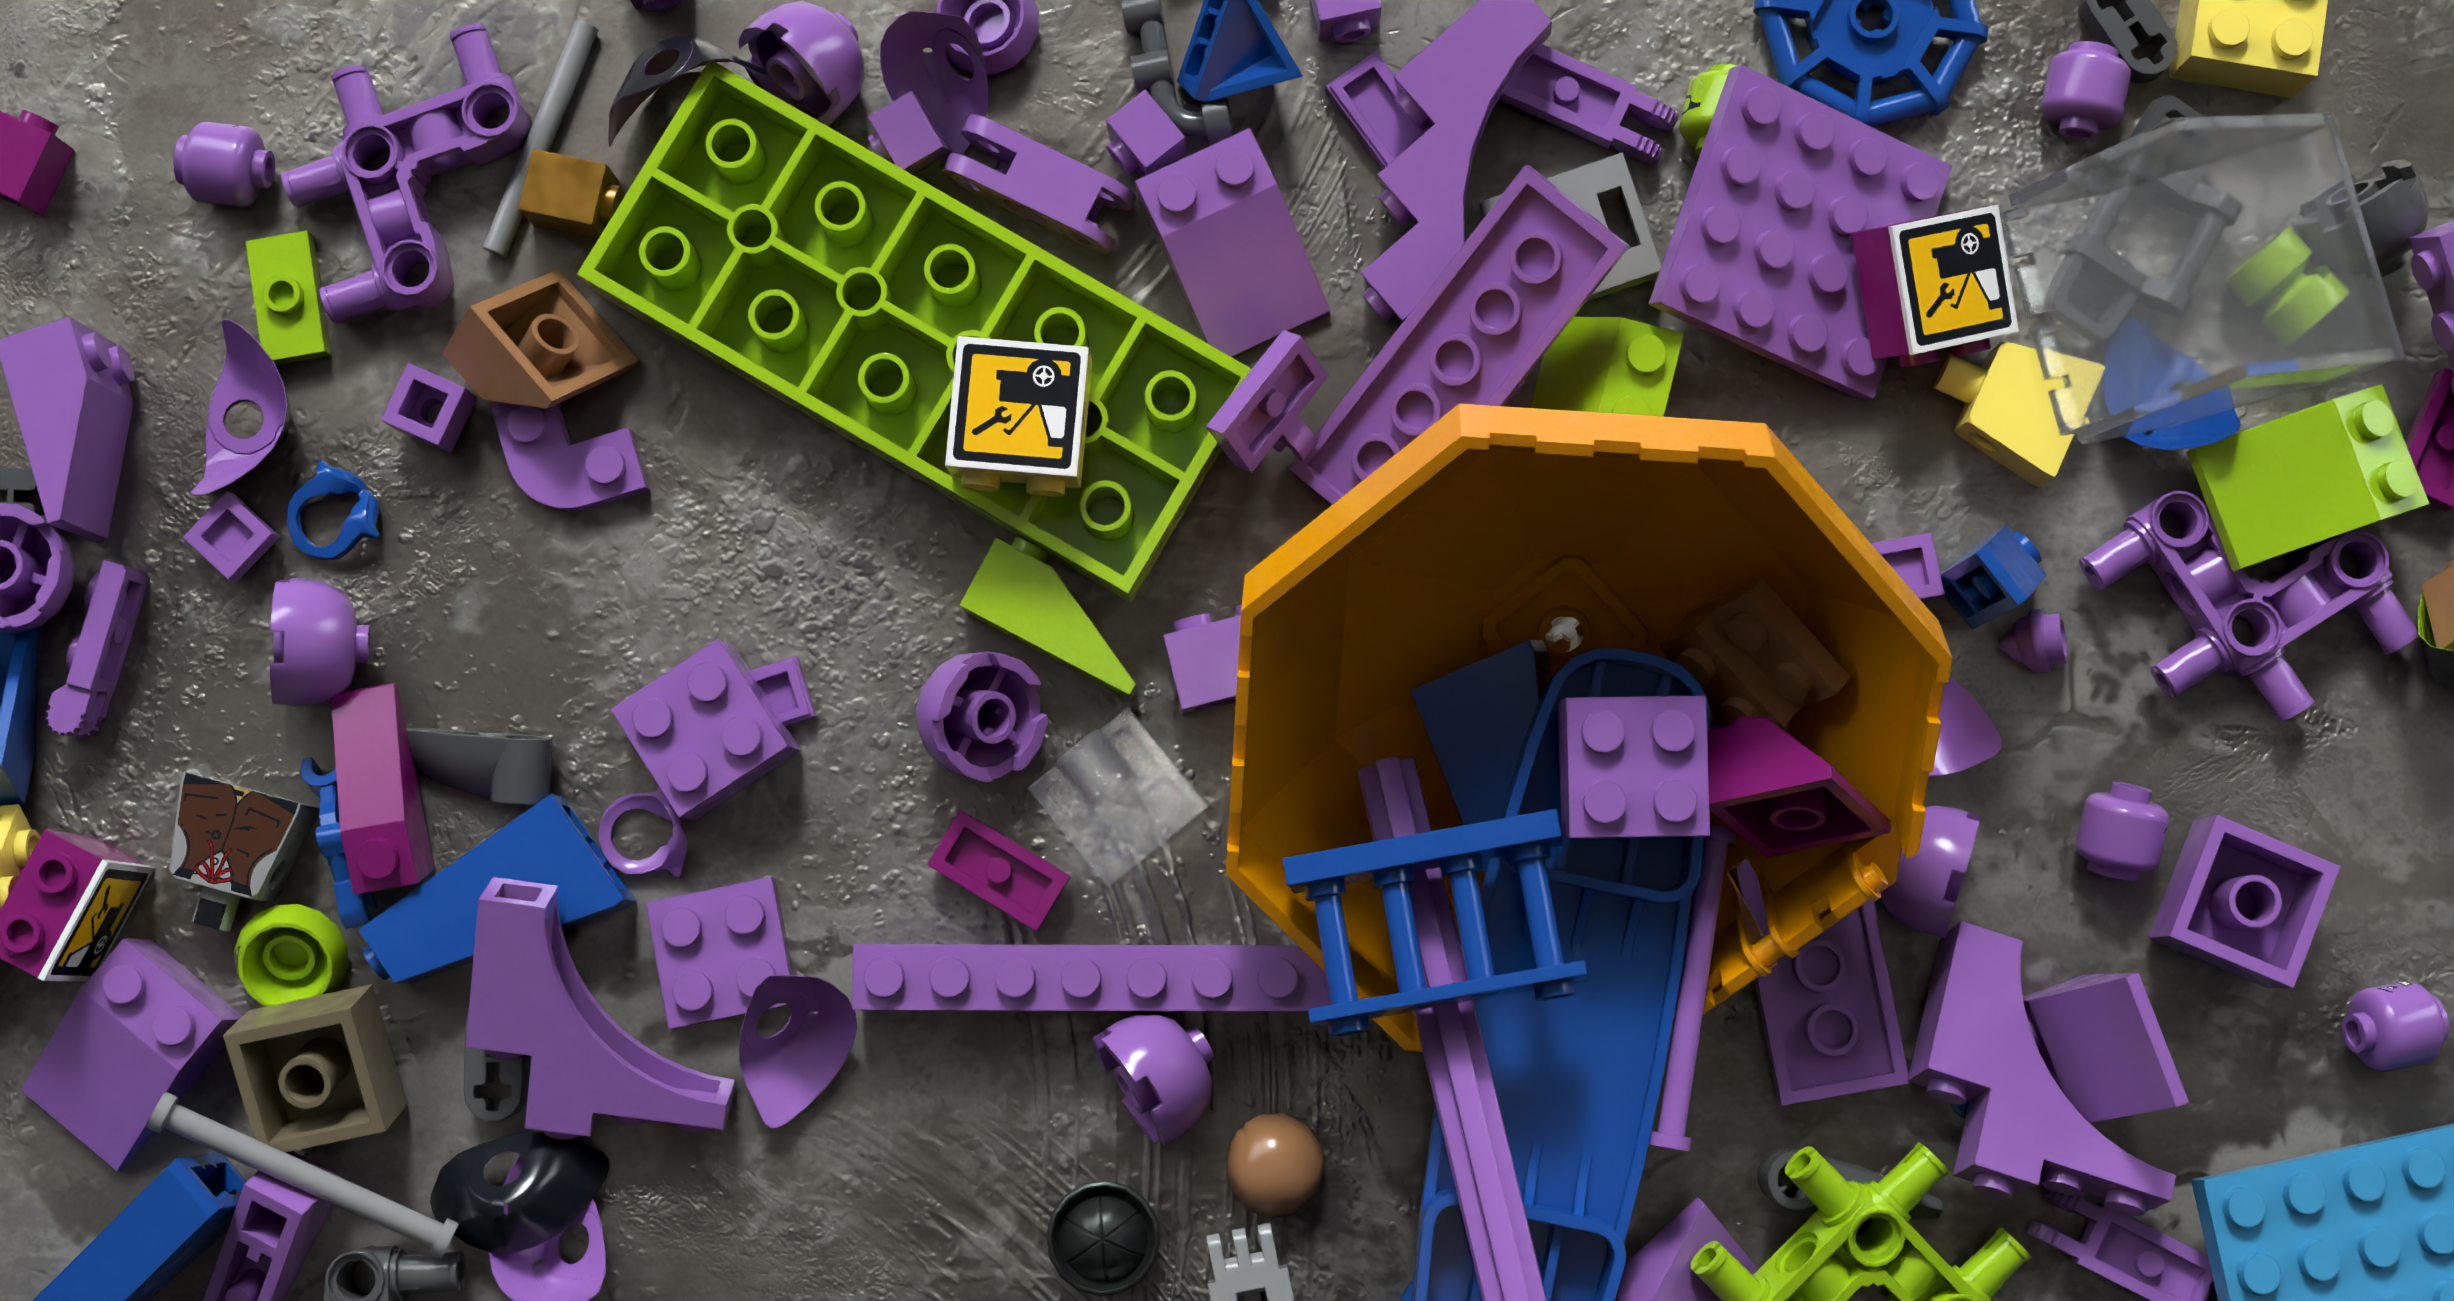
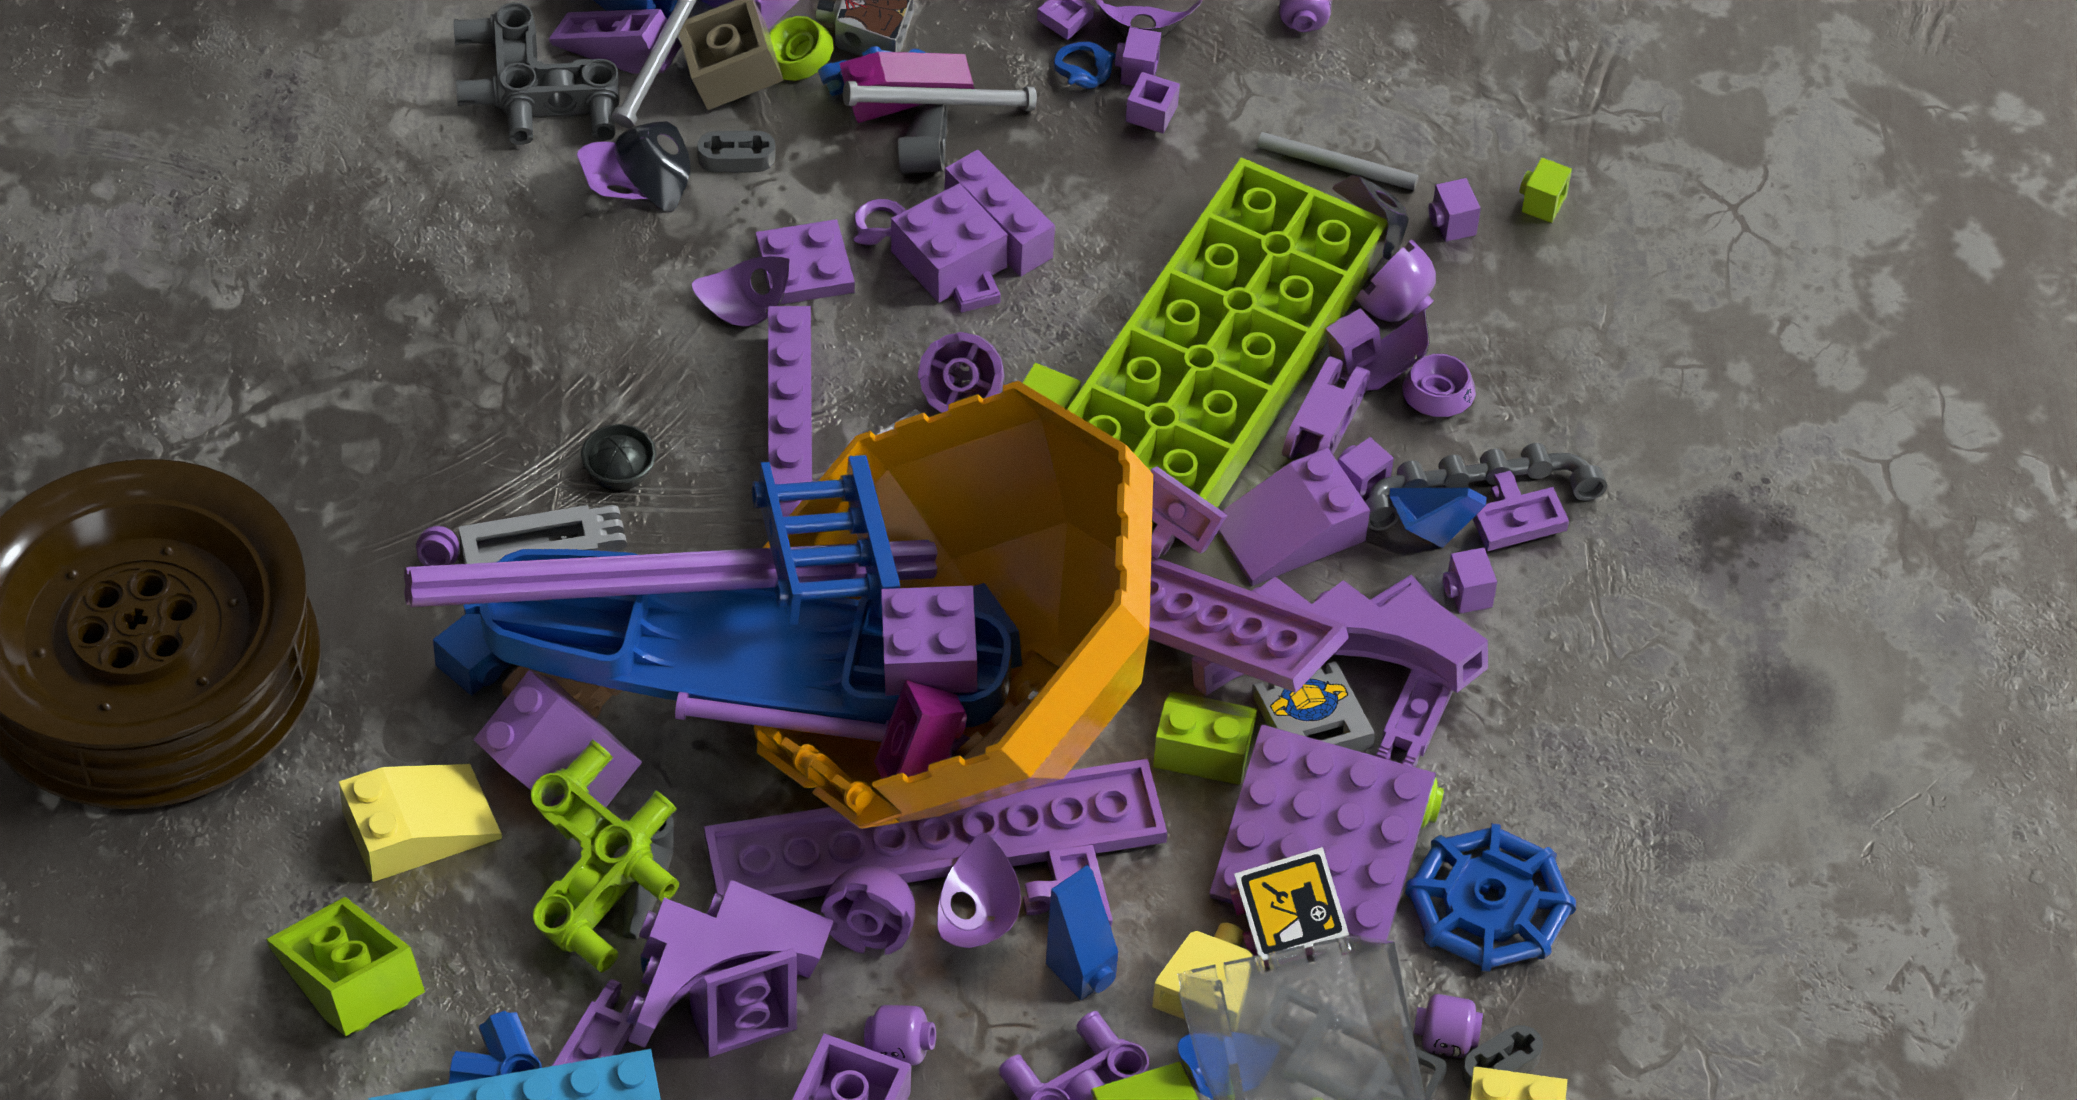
camera: 80 degrees right, 30 degrees down
lime plate [245,230,331,365] -> none
medium lavender cylinder [270,578,370,706] -> none
medium lavender pin [281,23,532,324] -> none
blue slope [359,794,637,983] -> none
medium nougat slope [442,269,640,409] -> none
medium lavender arch [466,877,735,1140] -> none
medium lavender plate [490,402,650,512] -> none
pearl gold brick [518,149,624,239] -> none
magenta plate [927,810,1071,932] -> none
piece [945,336,1093,497] -> none
medium lavender cylinder [1092,1012,1215,1146] -> none
medium nougat hair [1226,1113,1324,1218] -> none
medium lavender plate [1999,609,2068,673] -> none
none -> light grey bar [843,81,1037,111]
none -> medium lavender brick [944,149,1055,277]
none -> medium lavender plate [1115,27,1161,86]

